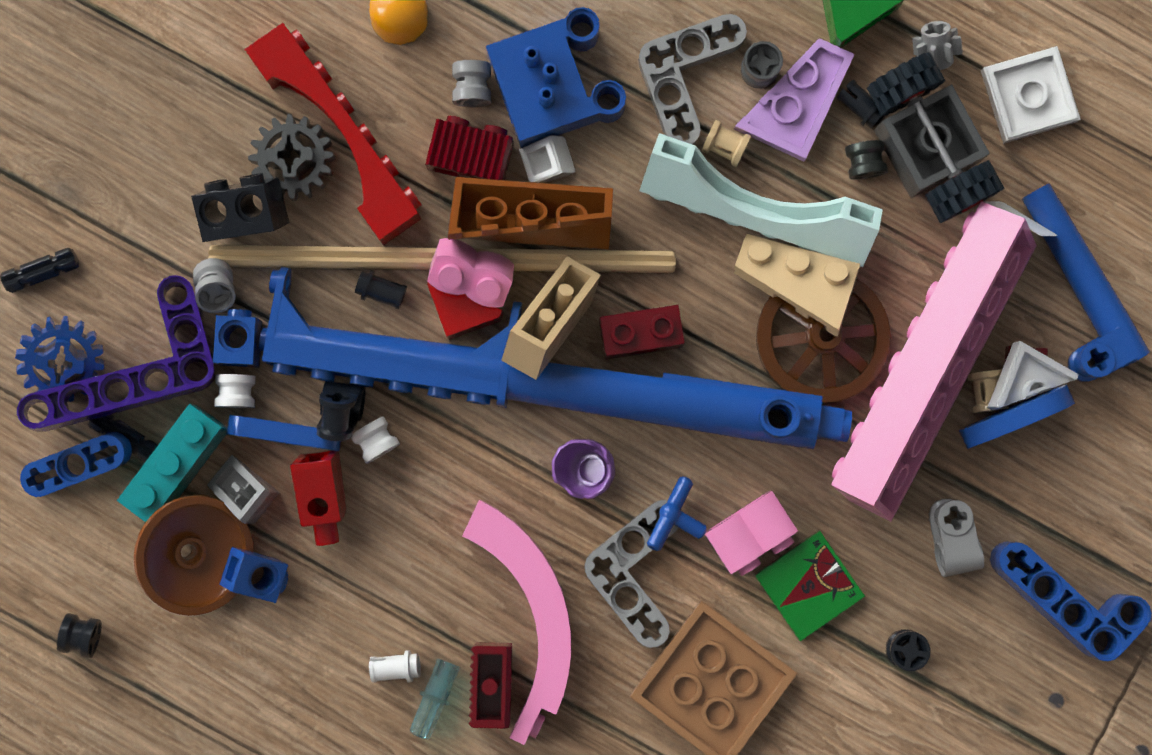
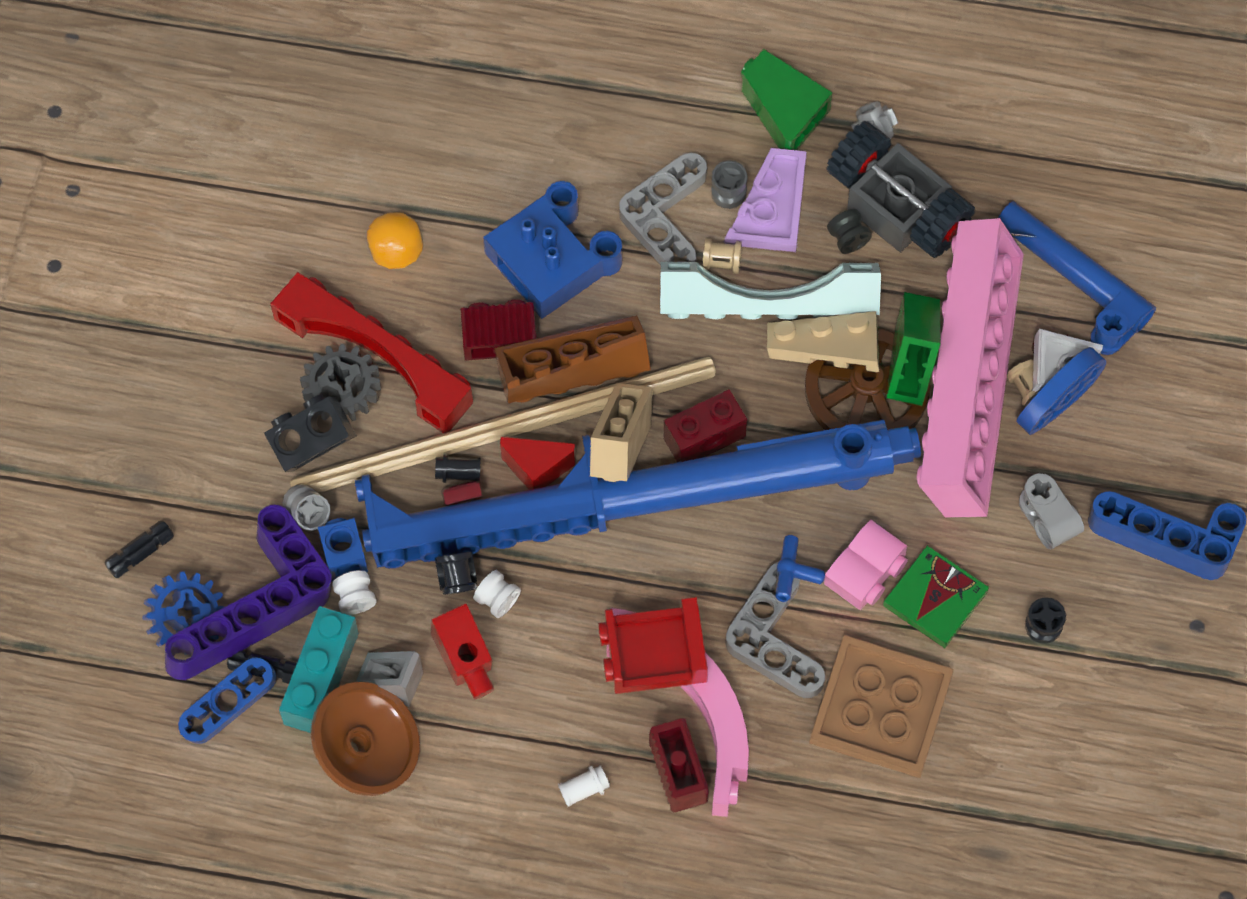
camera: 15 degrees left, 20 degrees down
black wheel [57,613,102,658] -> none
blue brick [219,547,288,603] -> none
blue beam [226,415,341,451] -> none
clear light blue axle [410,658,461,740] -> none
bright pink brick [427,238,514,308] -> none
light grey wheel [452,60,491,107] -> none
white slope [519,136,575,183] -> none
medium lavender hair [552,439,615,499] -> none
black pin [837,80,884,129] -> none
white tile [981,46,1081,144] -> none
none -> dark red tile [441,480,482,505]
none -> red panel [598,597,708,694]
none -> green slope [886,292,941,406]

